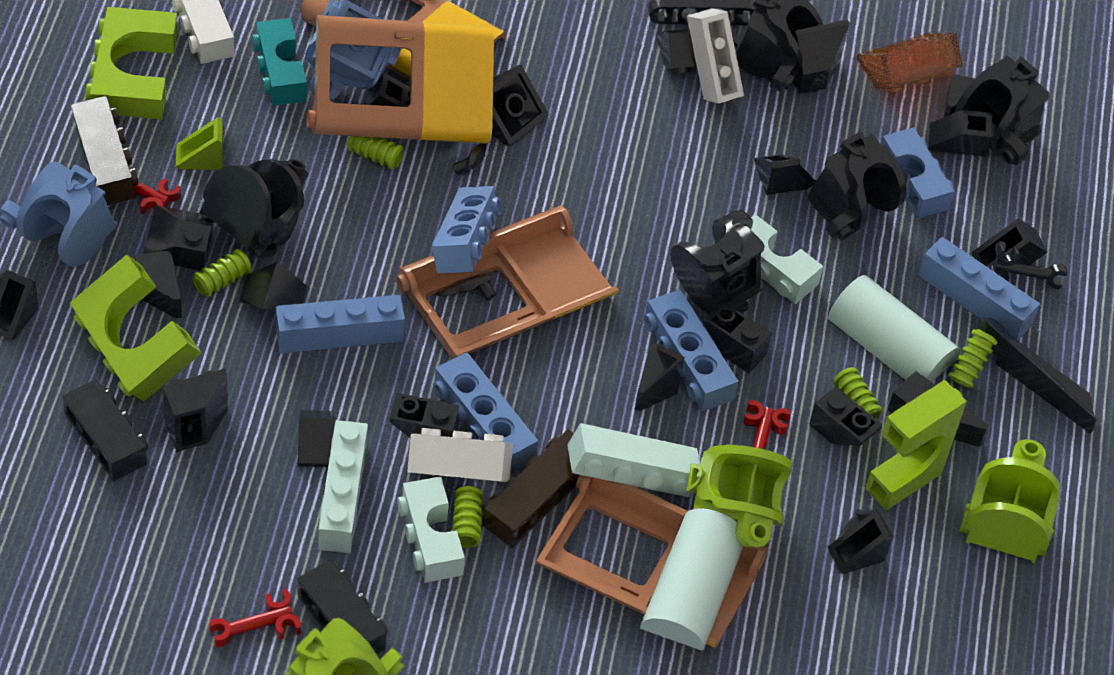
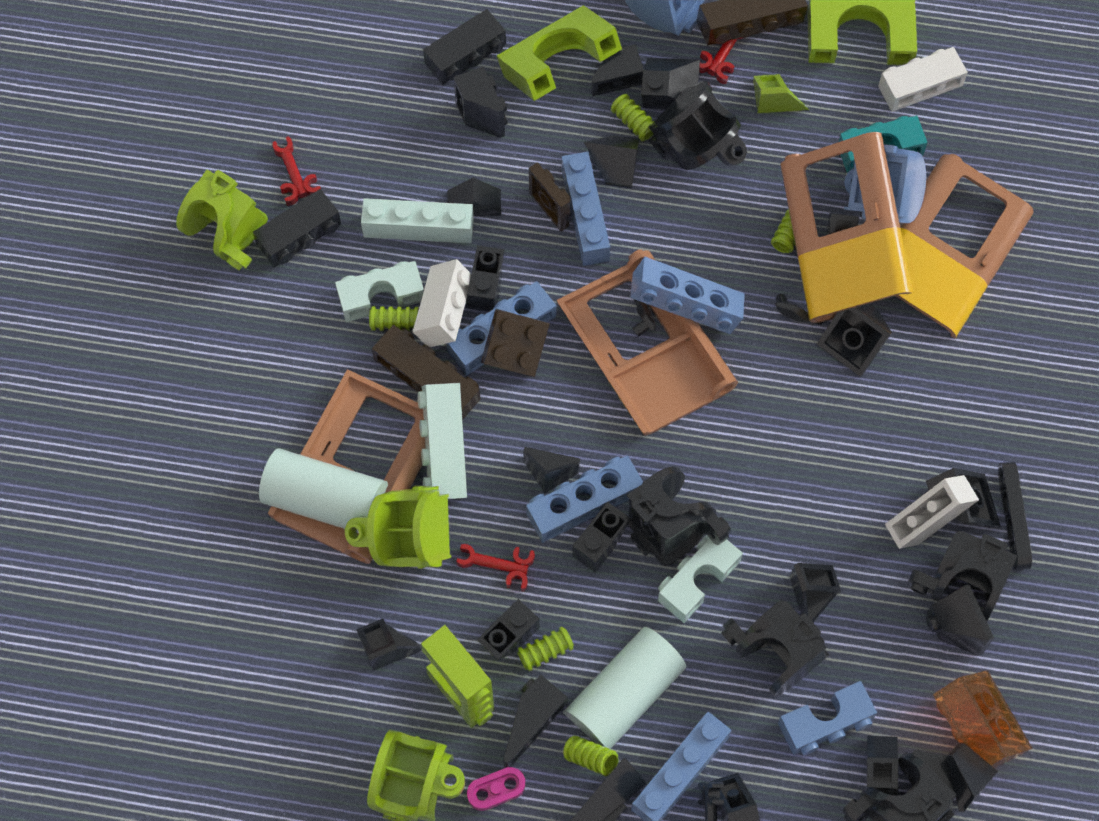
camera: 95 degrees right, 15 degrees up
none -> dark pink plate [467,767,525,811]
none -> dark brown plate [481,309,550,377]
none -> dark brown plate [529,162,571,232]
none -> black slope [947,743,998,812]

